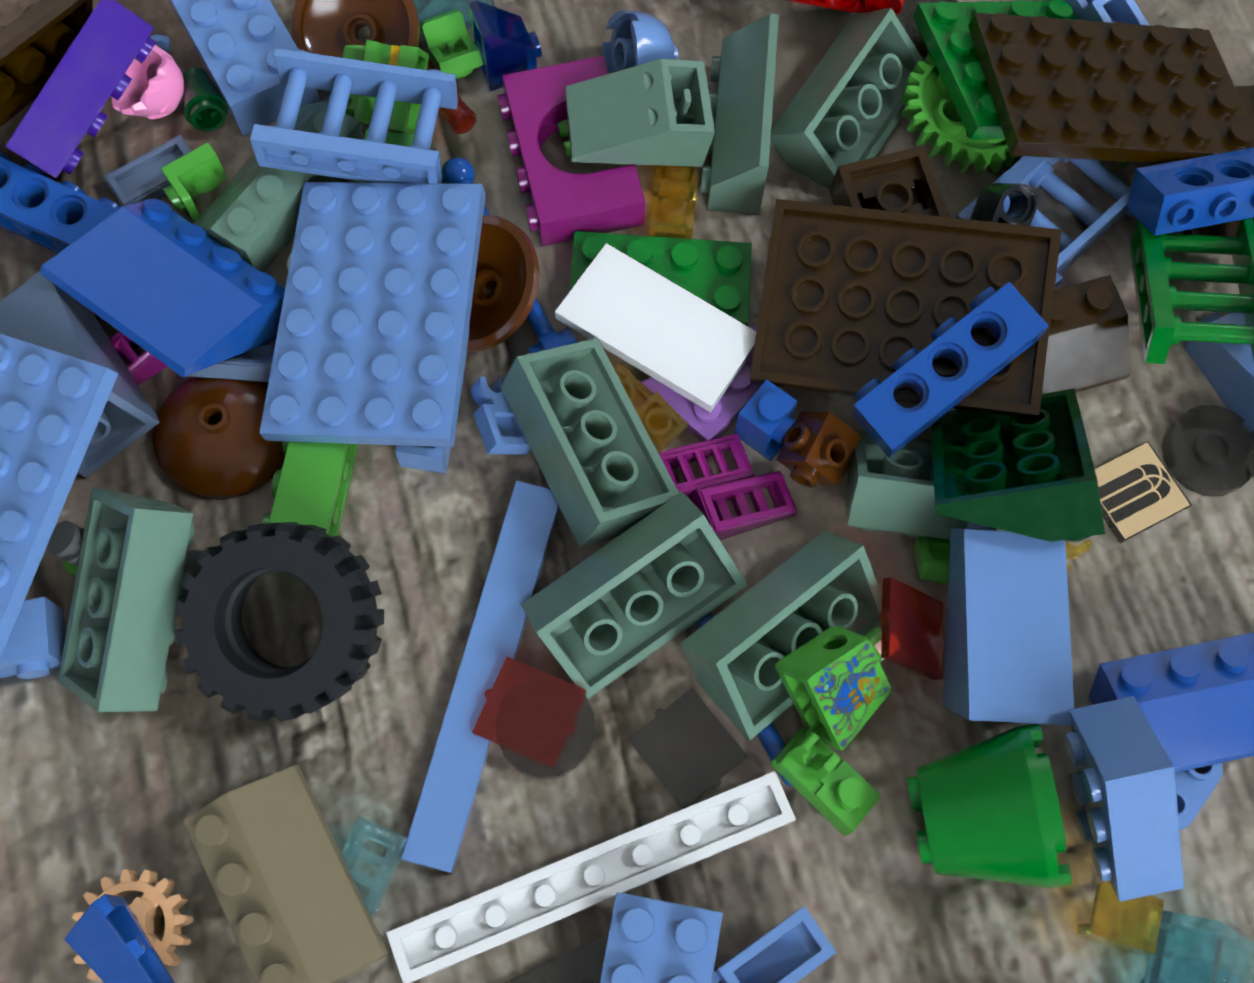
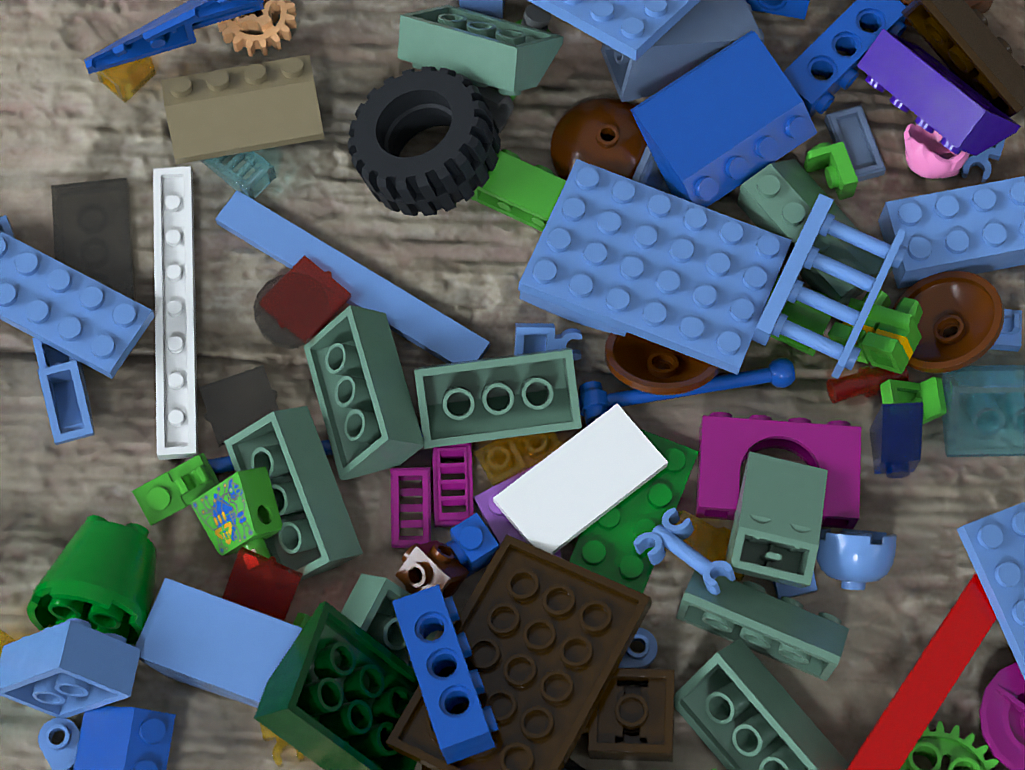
camera: 110 degrees right, 0 degrees up
dark green cone [183,67,228,132] -> none
none -> medium blue bar [633,508,736,595]

